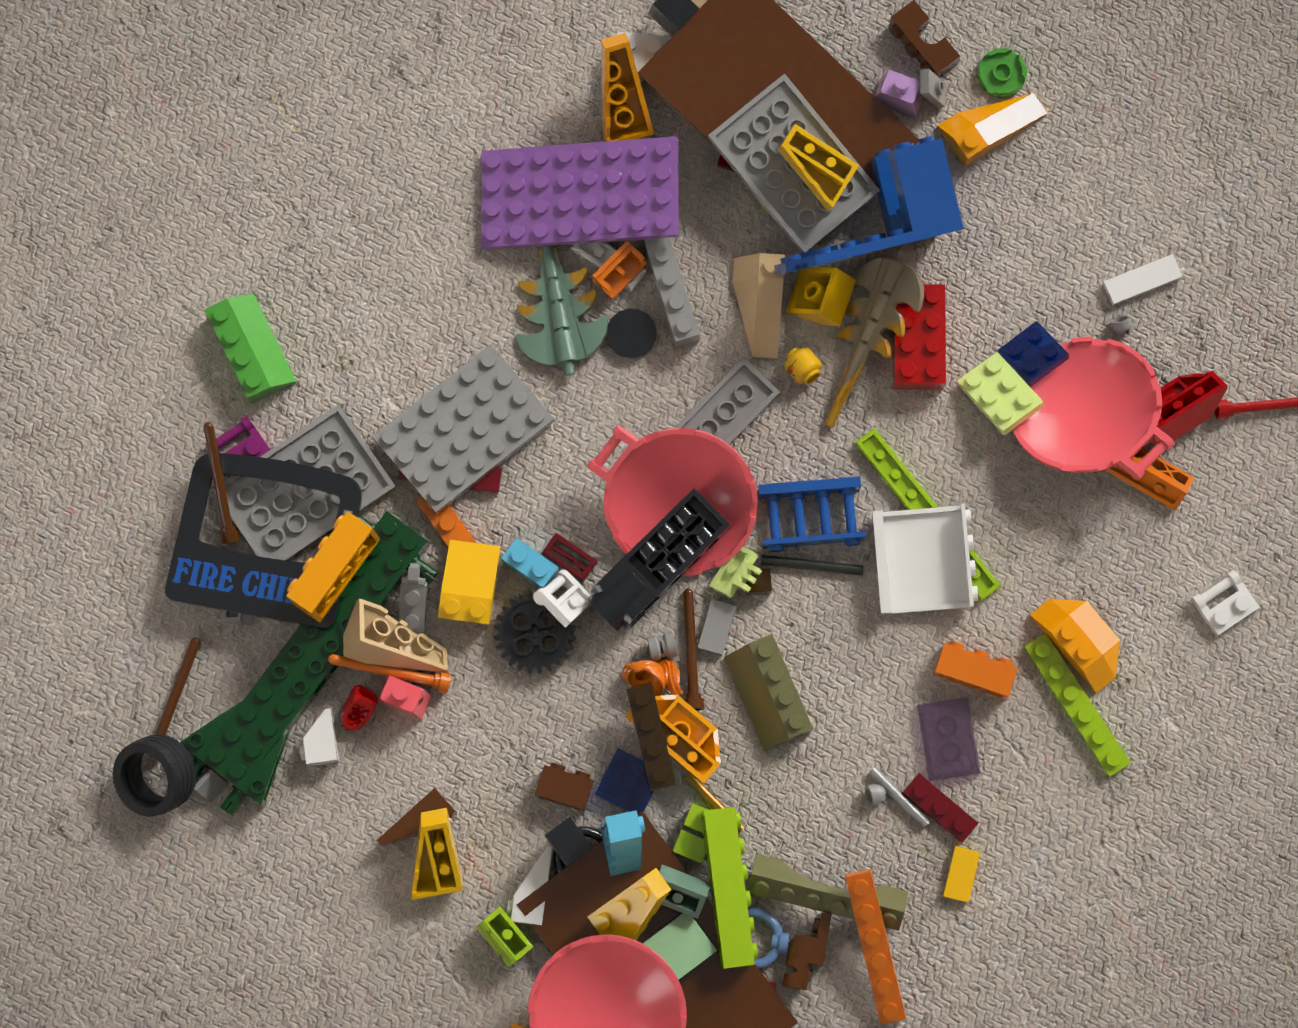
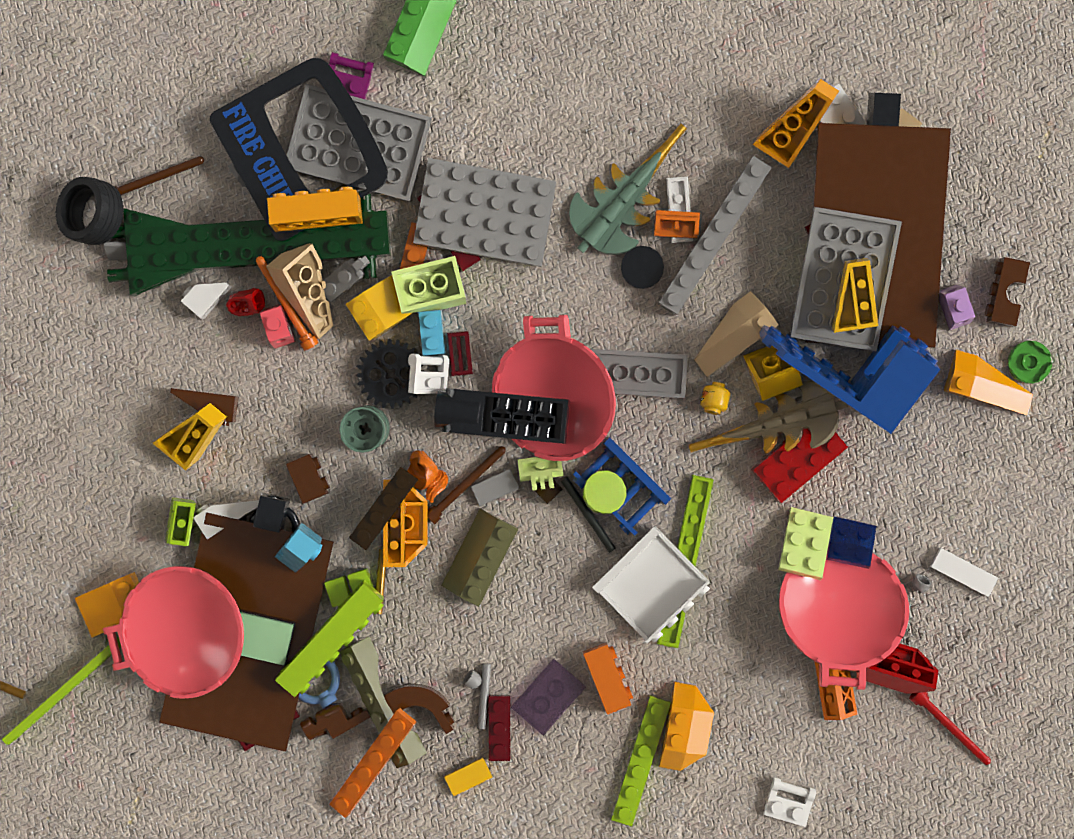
camera: 50 degrees right, 10 degrees up
reddish brown piece [203,422,240,544] -> none
medium lavender plate [481,136,679,250] -> none
yellow wedge [587,868,671,940] -> none
clear blue plate [595,748,655,814] -> none
light grey wheel [647,631,677,662] -> none
sand green brick [659,865,711,919] -> none
light grey plate [920,69,946,108] -> none
none -> sand green wheel [339,405,390,453]
none -> reddish brown arch [384,684,455,734]
none -> yellowish green slope [391,256,466,314]
none -> lime tile [583,471,627,514]

